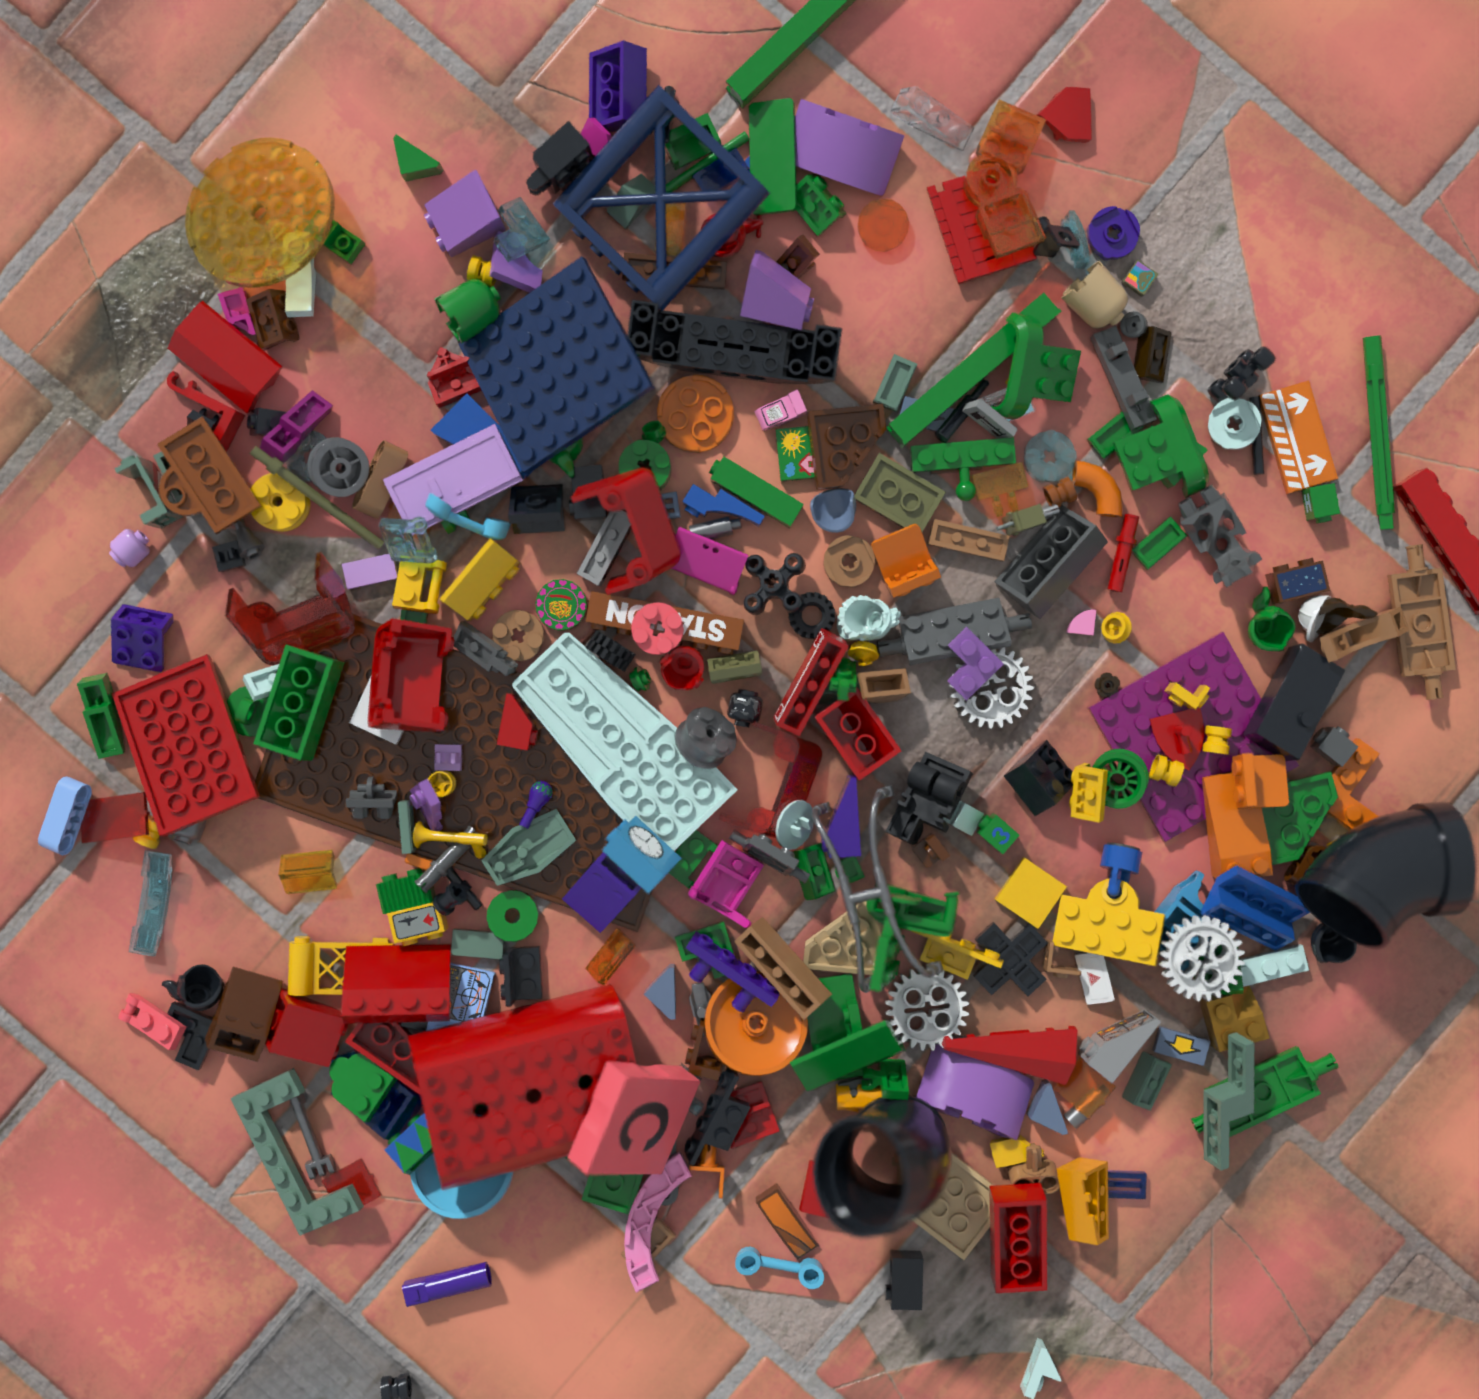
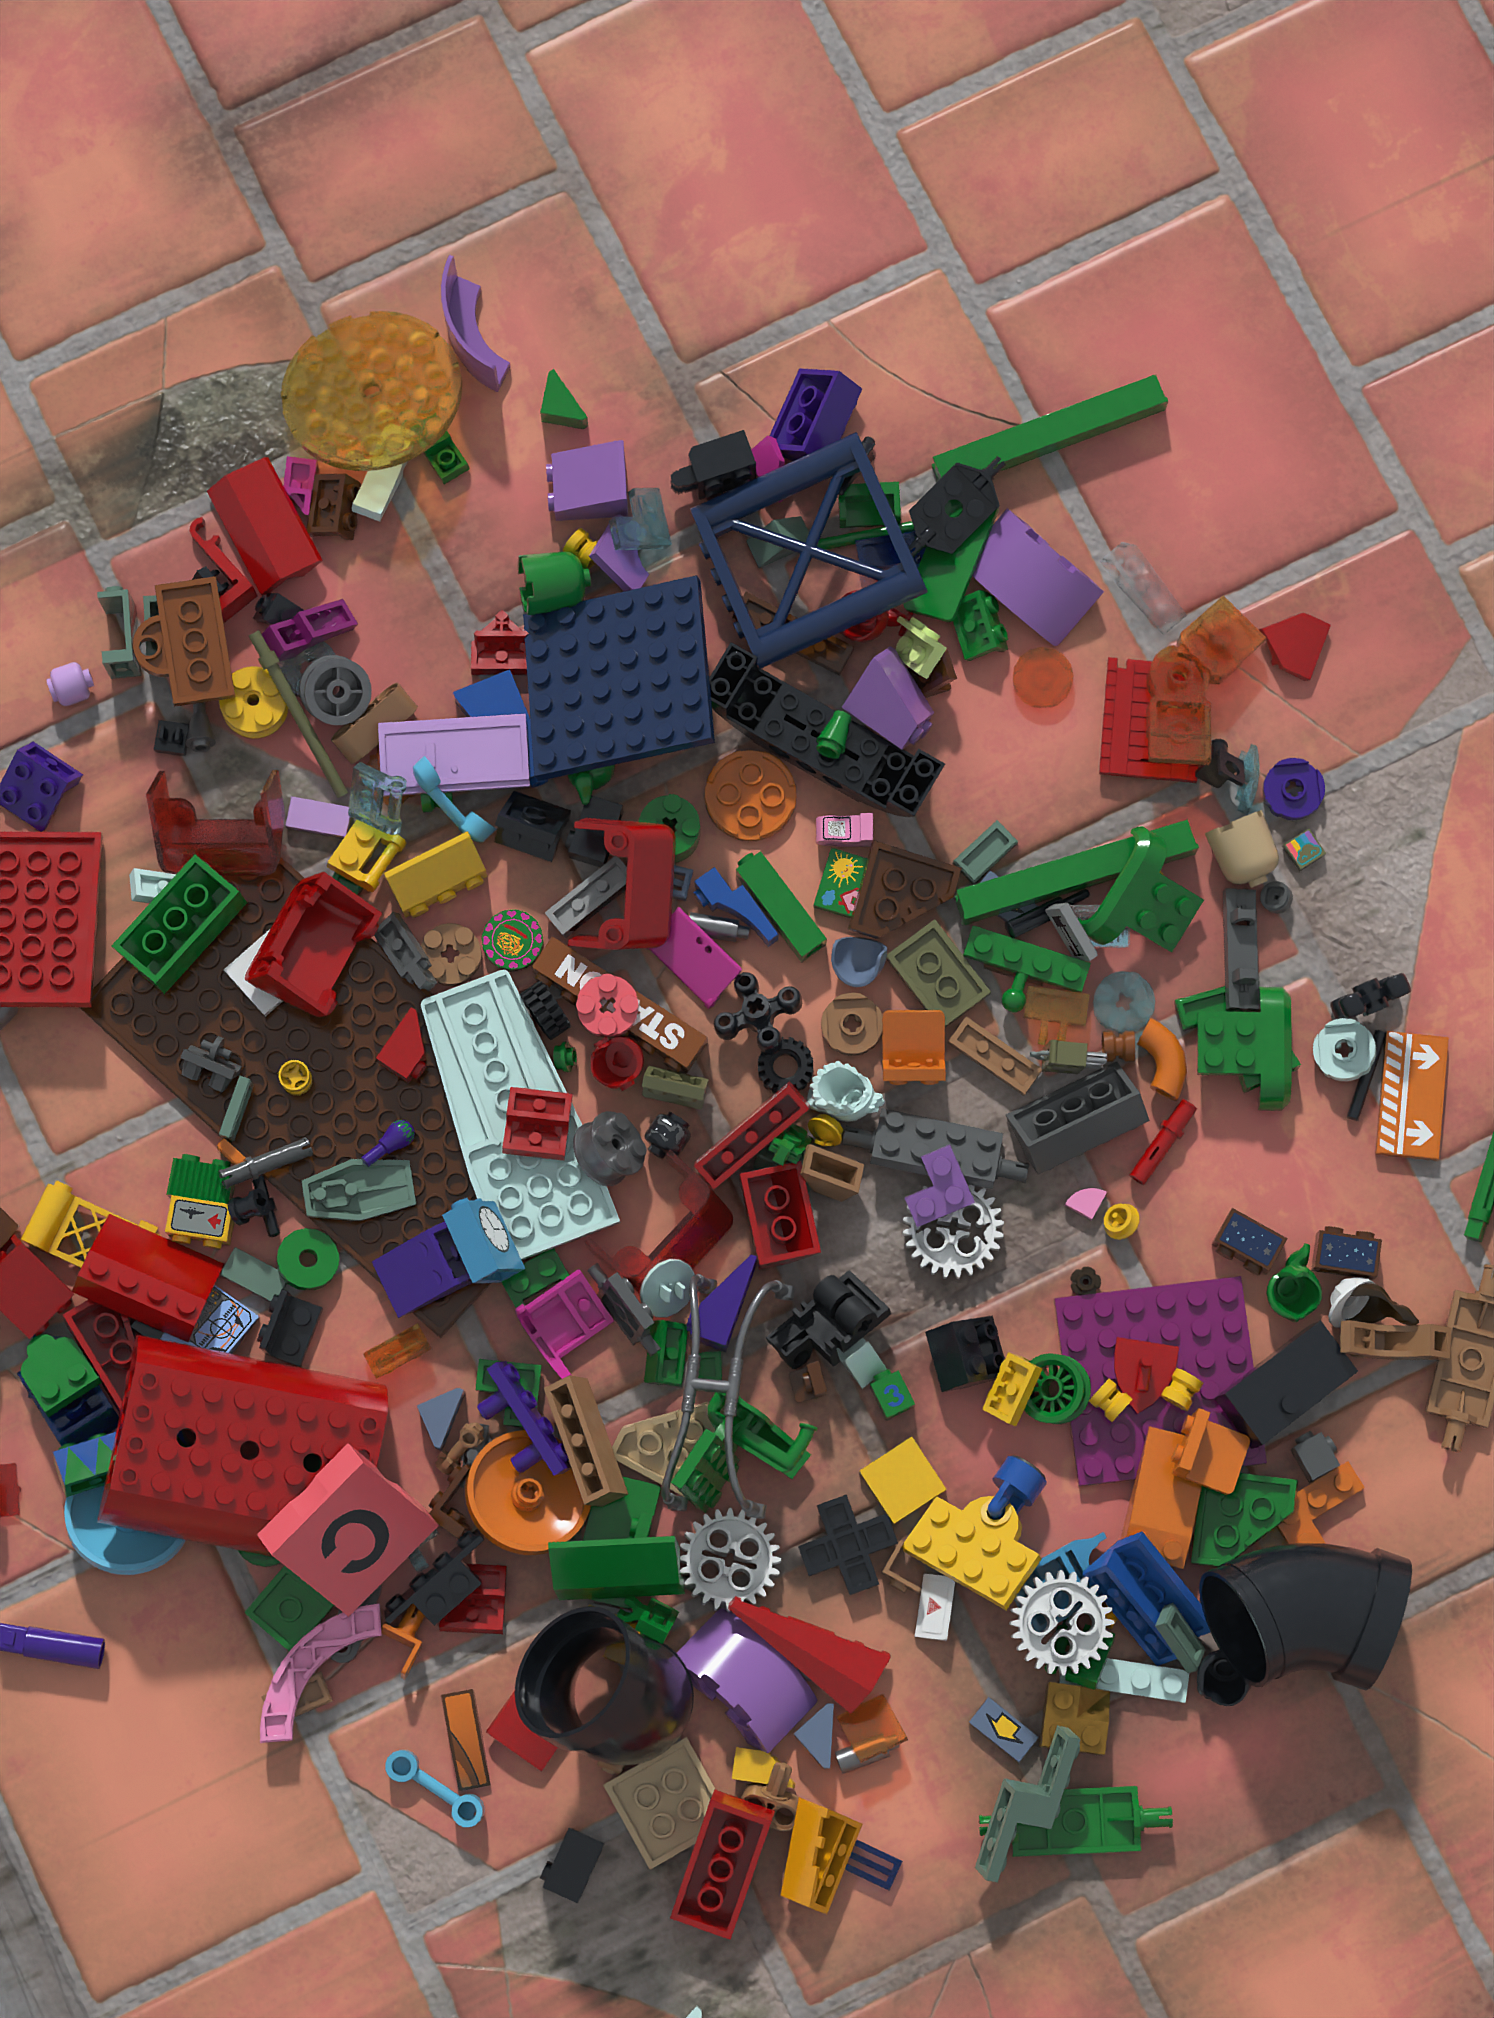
camera: 25 degrees right, 10 degrees down
green tile [227,686,268,737] -> none
clear yellow panel [279,850,337,894] -> none
medium lavender wing [409,779,443,831] -> none
yellow piece [413,821,488,859] -> none
lavender tile [434,744,462,771] -> none
green plate [642,421,666,443] -> none
clear yellow plate [655,203,686,256] -> none
yellow bracket [909,930,1004,980] -> none
light grey slope [1078,1010,1161,1083] -> none
sand green slope [1122,1052,1172,1111] -> none
green tile [1132,516,1187,570] -> none
dark brown slope [1134,326,1172,383] -> none
yellow bracket [1164,683,1210,709] -> none
dark grey hips [1179,484,1262,587] -> none
green brick [1301,483,1340,524] -> none
none -> medium nougat bar [435,1422,484,1475]
none -> medium lavender panel [441,255,510,392]
none -> red slope [502,1087,573,1161]
none -> green cone [816,710,852,759]
none -> yellowish green bracket [895,616,947,679]
none -> black plate [908,456,1006,558]
none -> sand green tile [1155,1603,1206,1673]
none -> brick [1212,1208,1288,1275]

